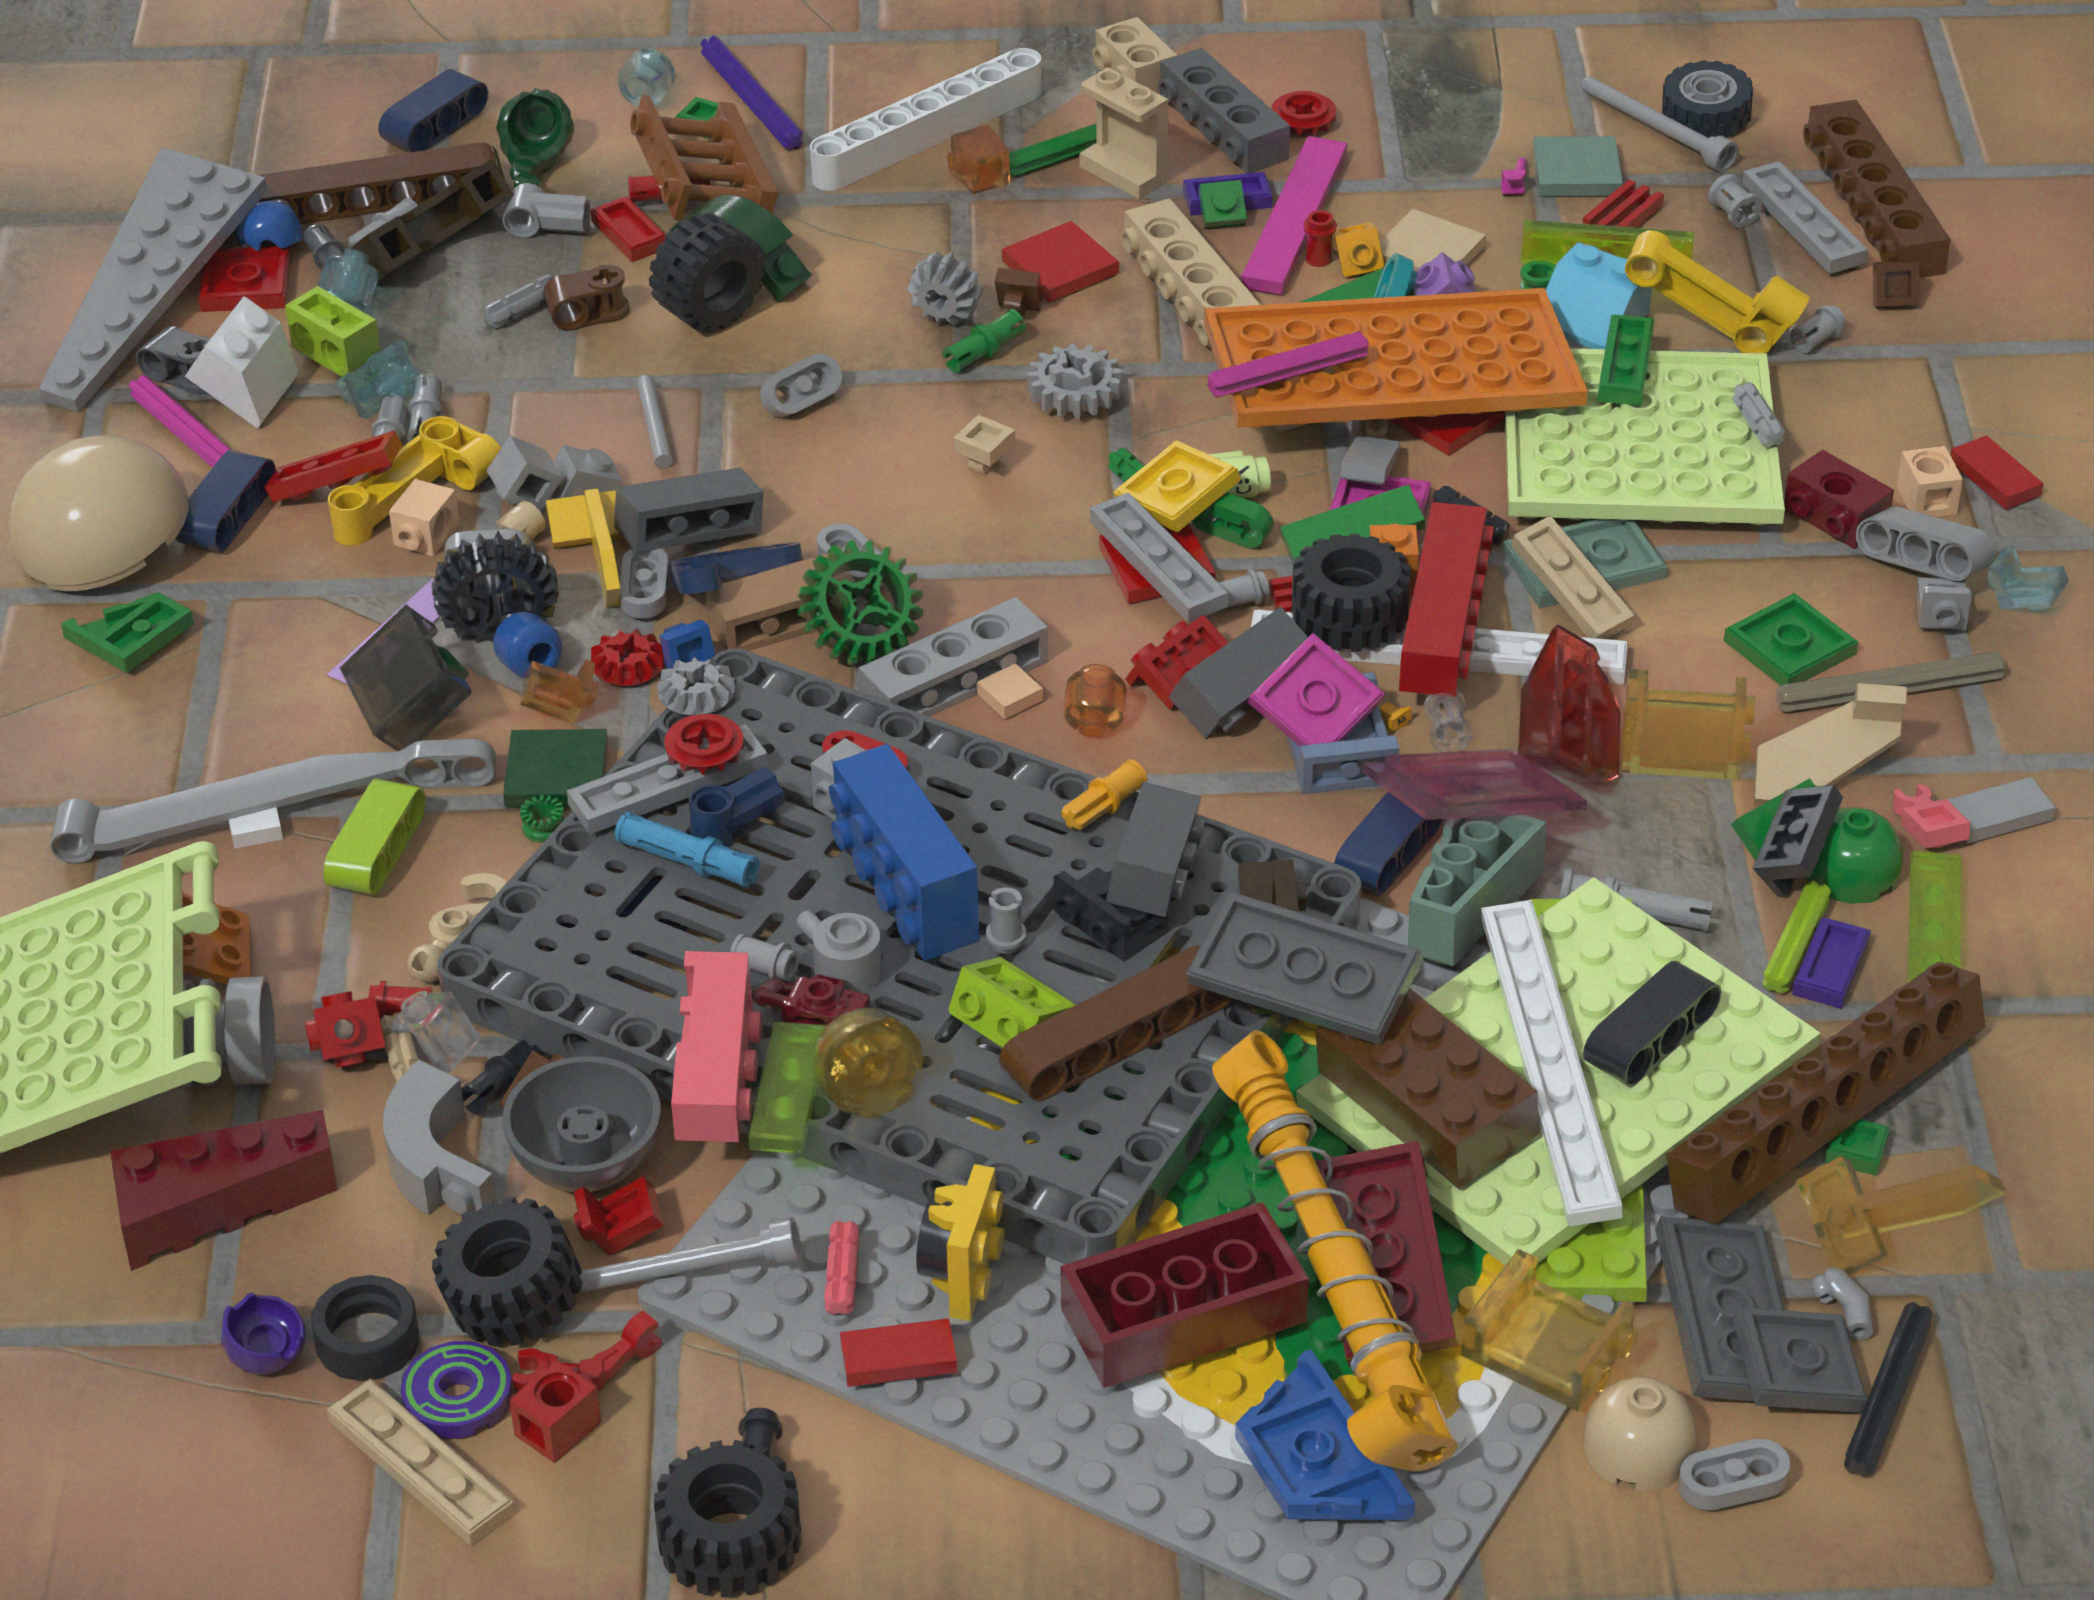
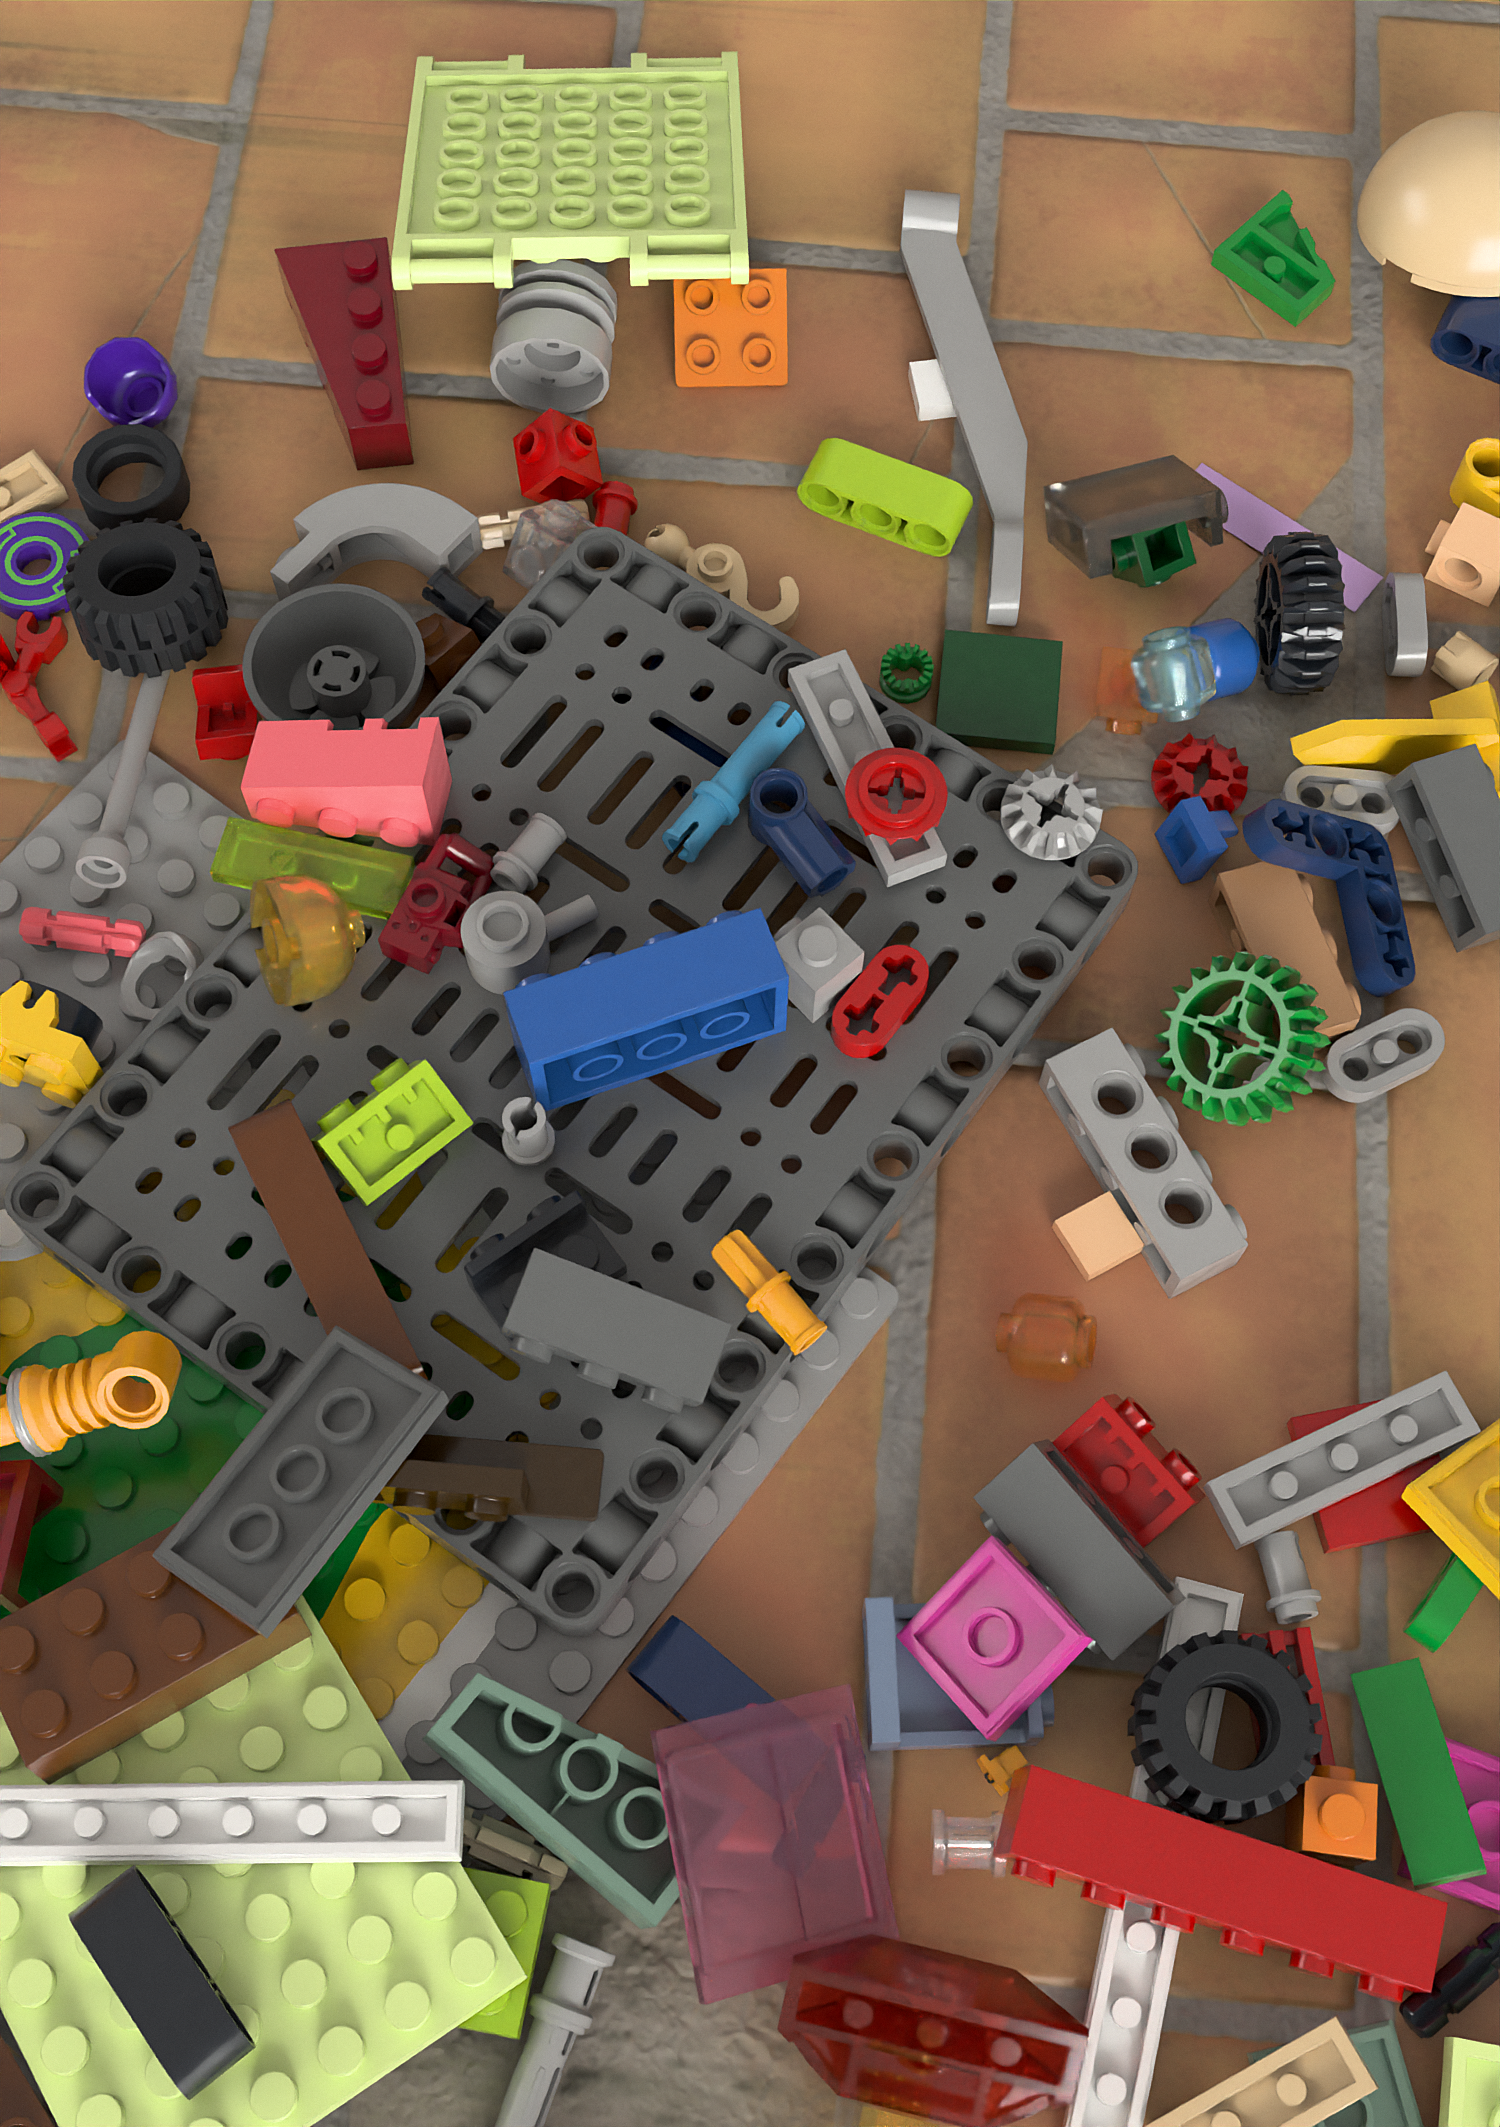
camera: 95 degrees right, 25 degrees up
none -> light grey piece [120,931,204,1022]
none -> clear light blue head [1131,626,1217,722]

